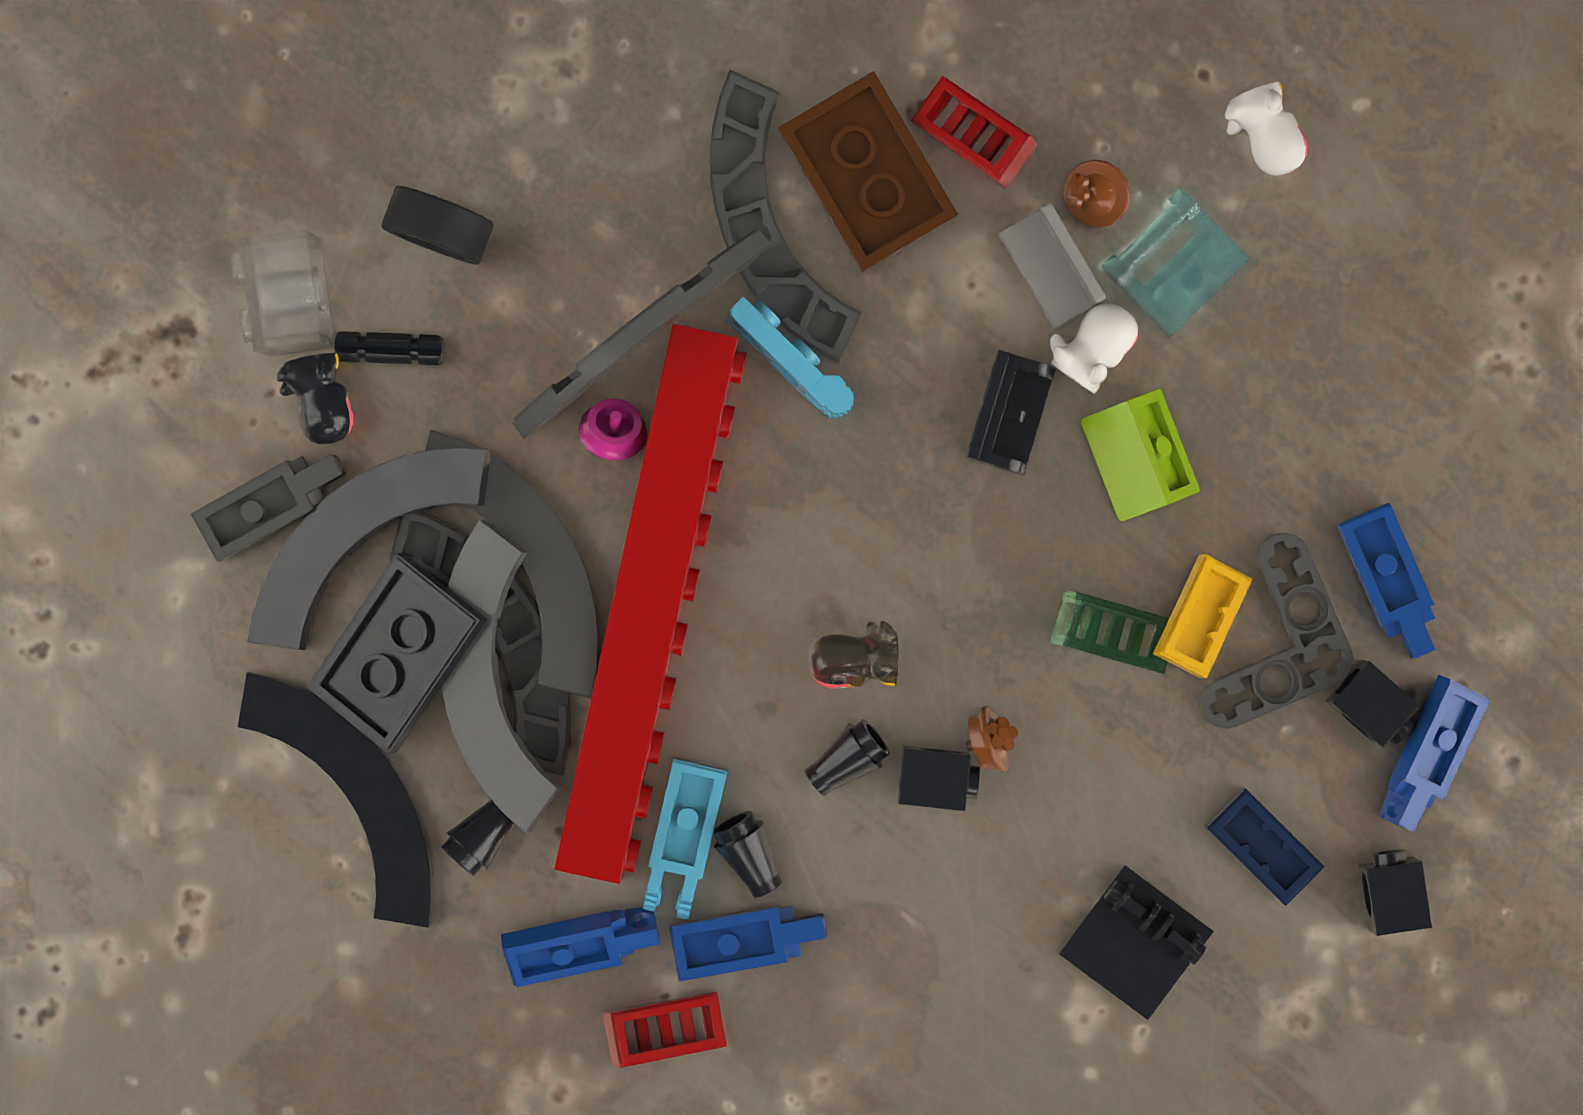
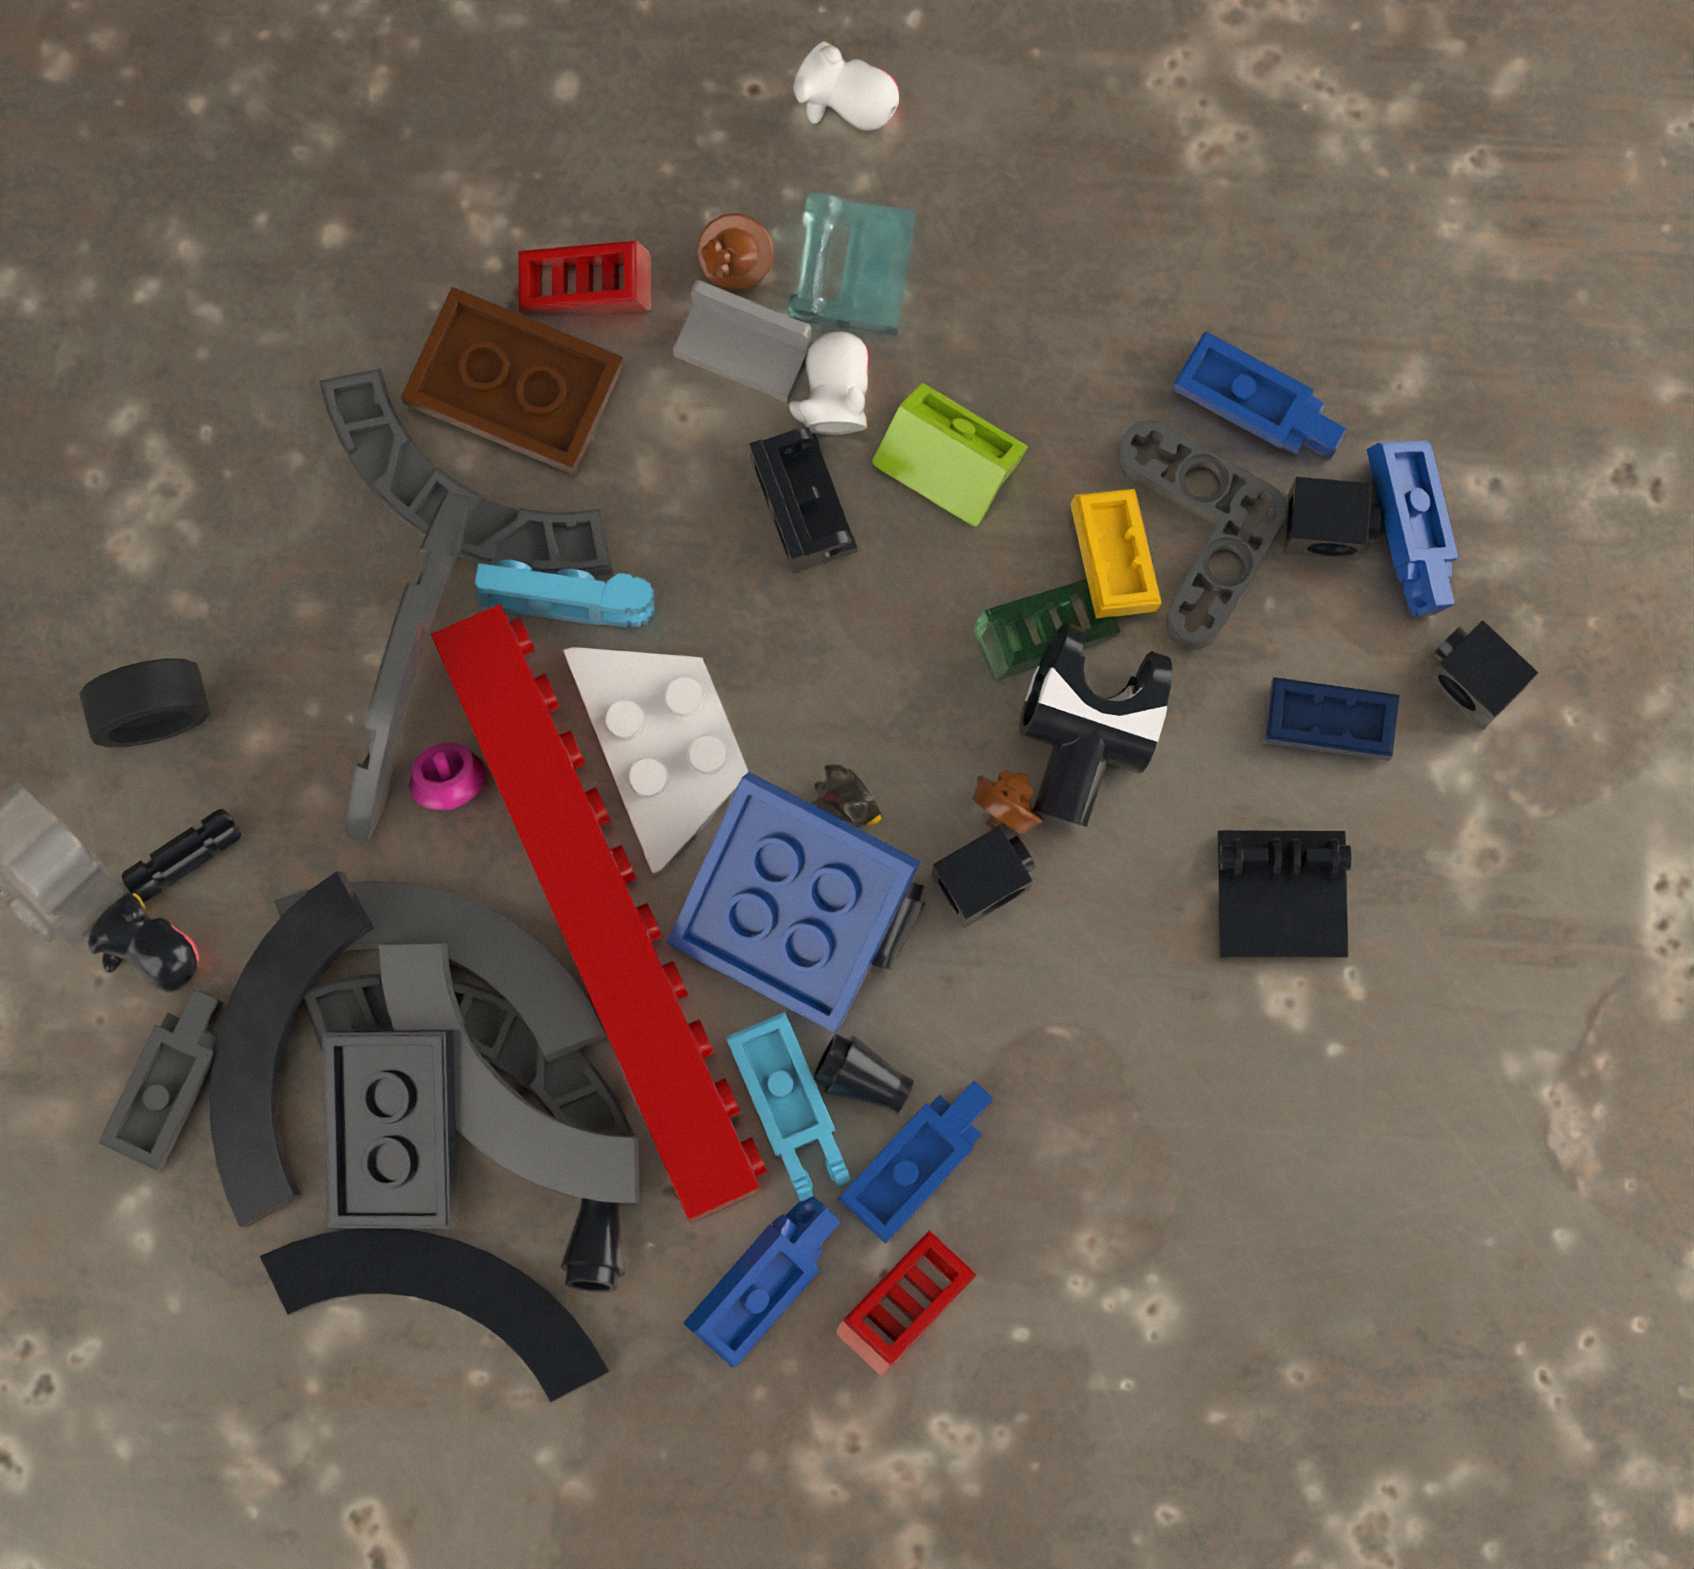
camera: 35 degrees left, 10 degrees down
none -> white wing [563,647,749,878]
none -> blue plate [666,772,921,1033]
none -> black connector [1019,622,1172,827]

